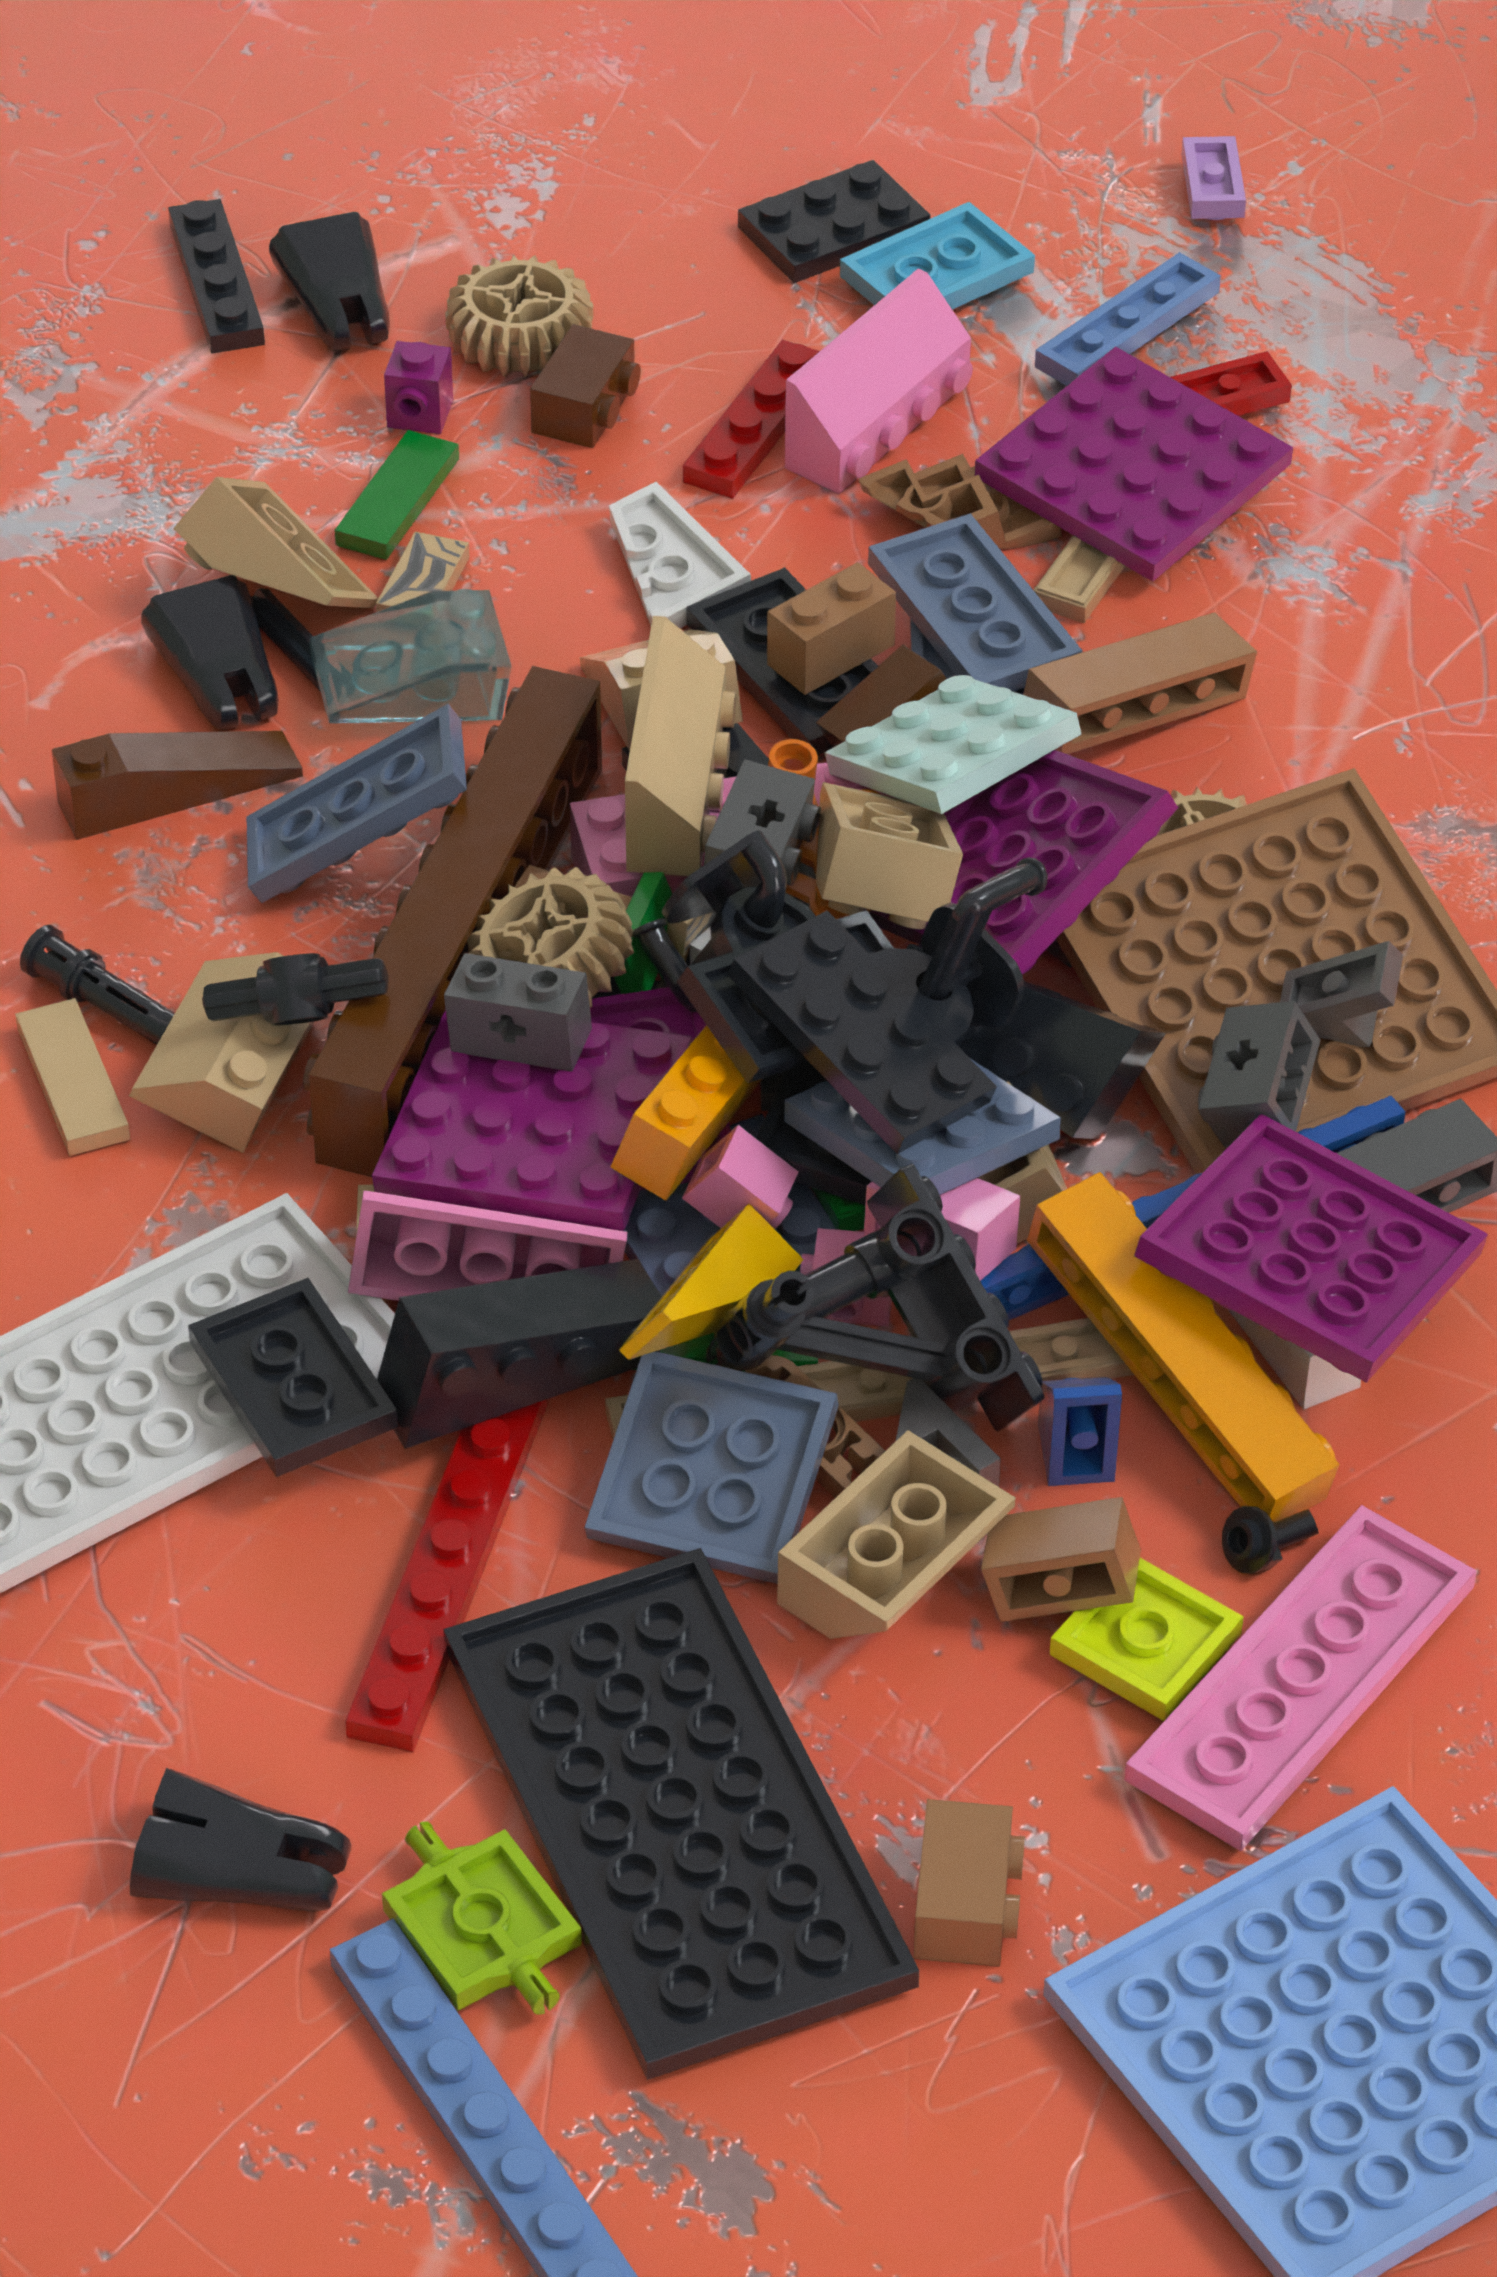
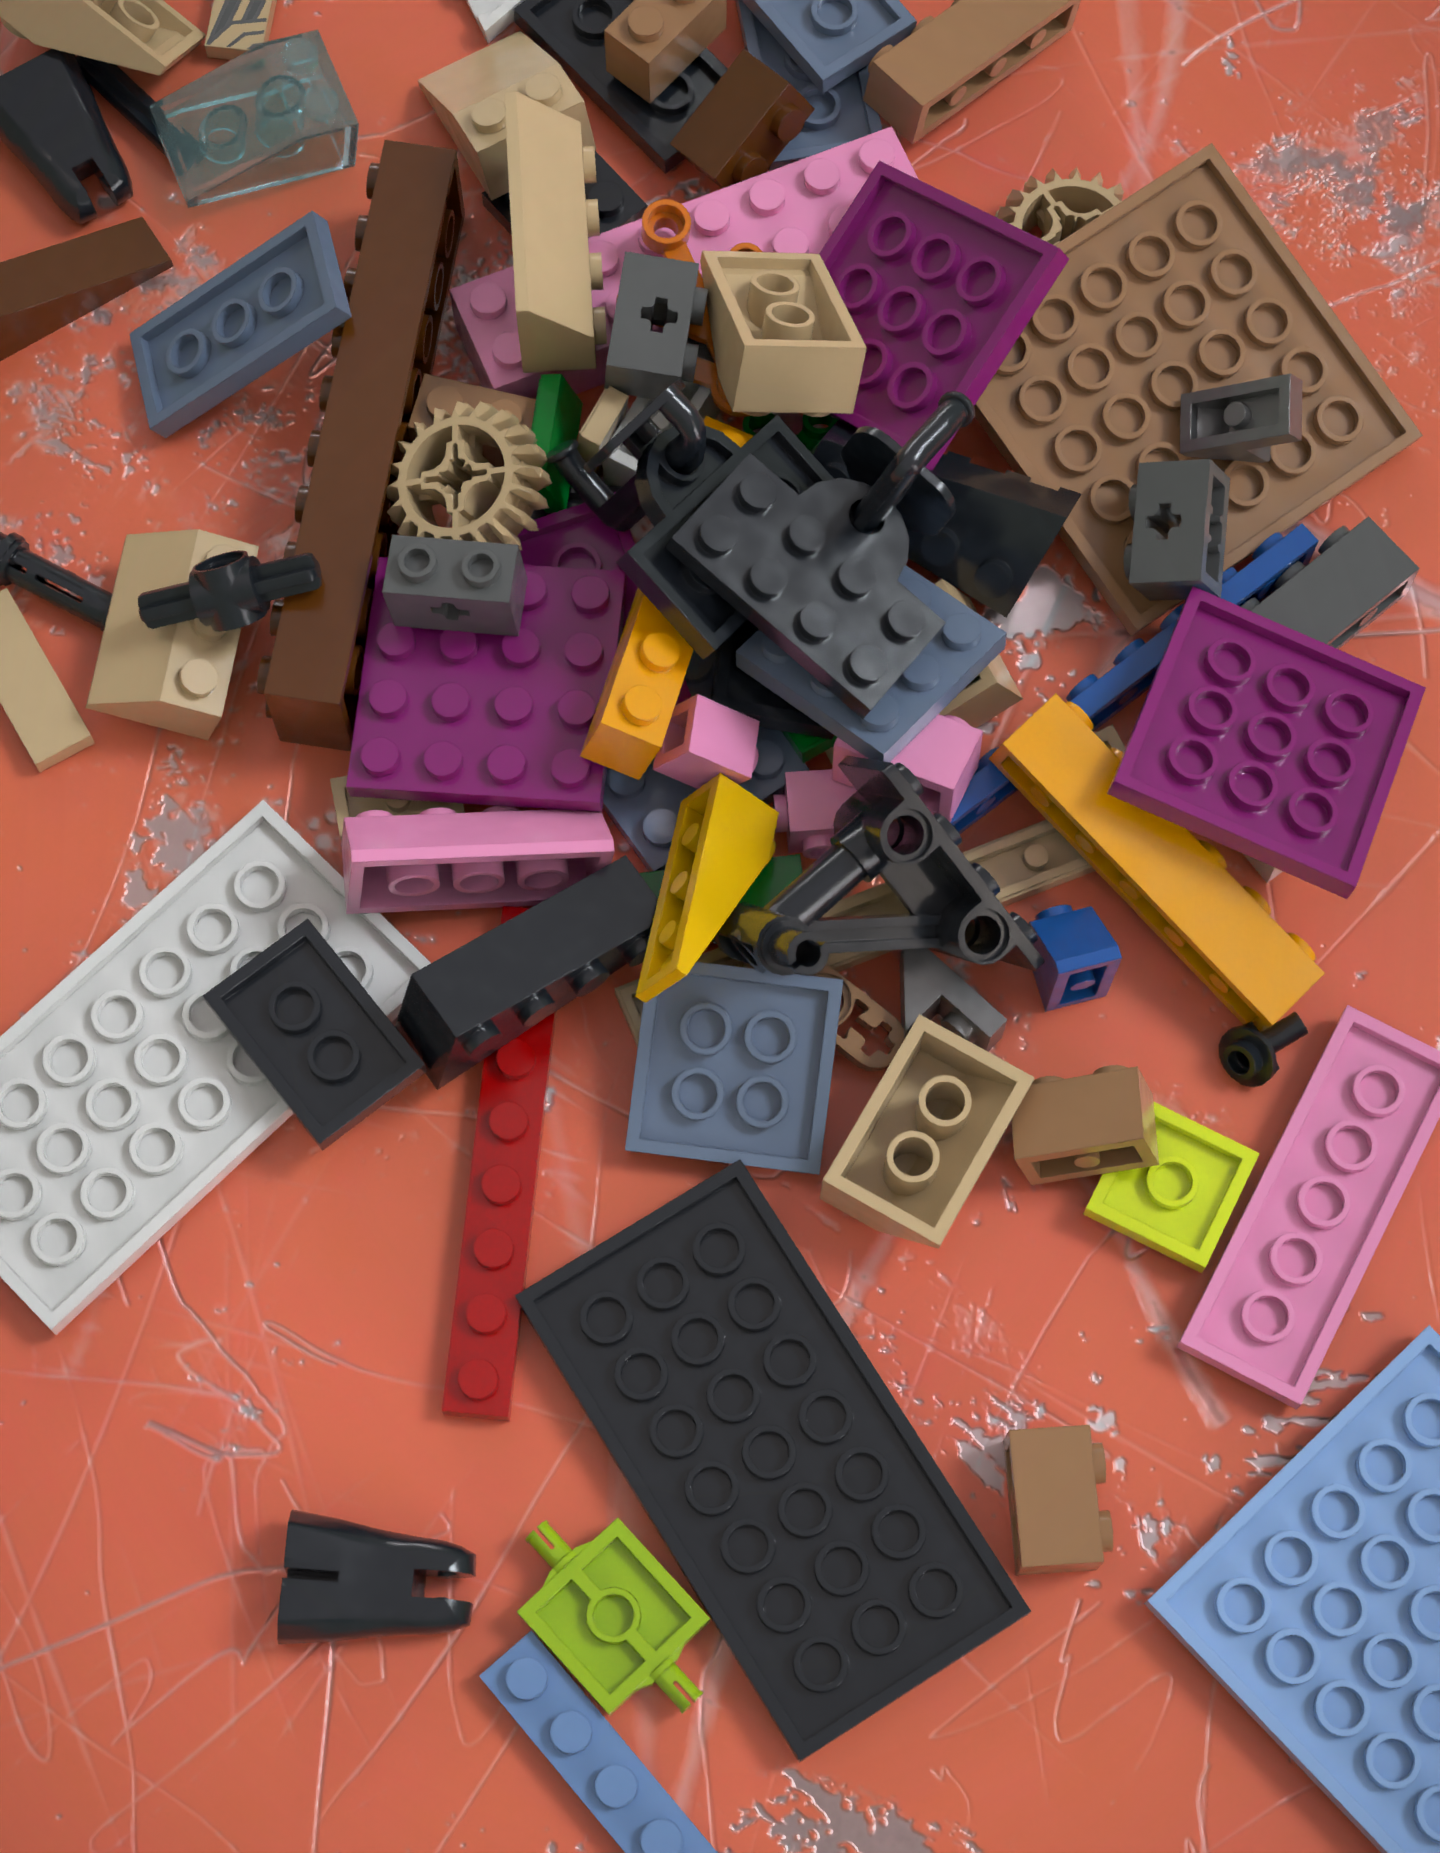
camera: 10 degrees left, 25 degrees up
light aqua plate [825,675,1081,814] -> none

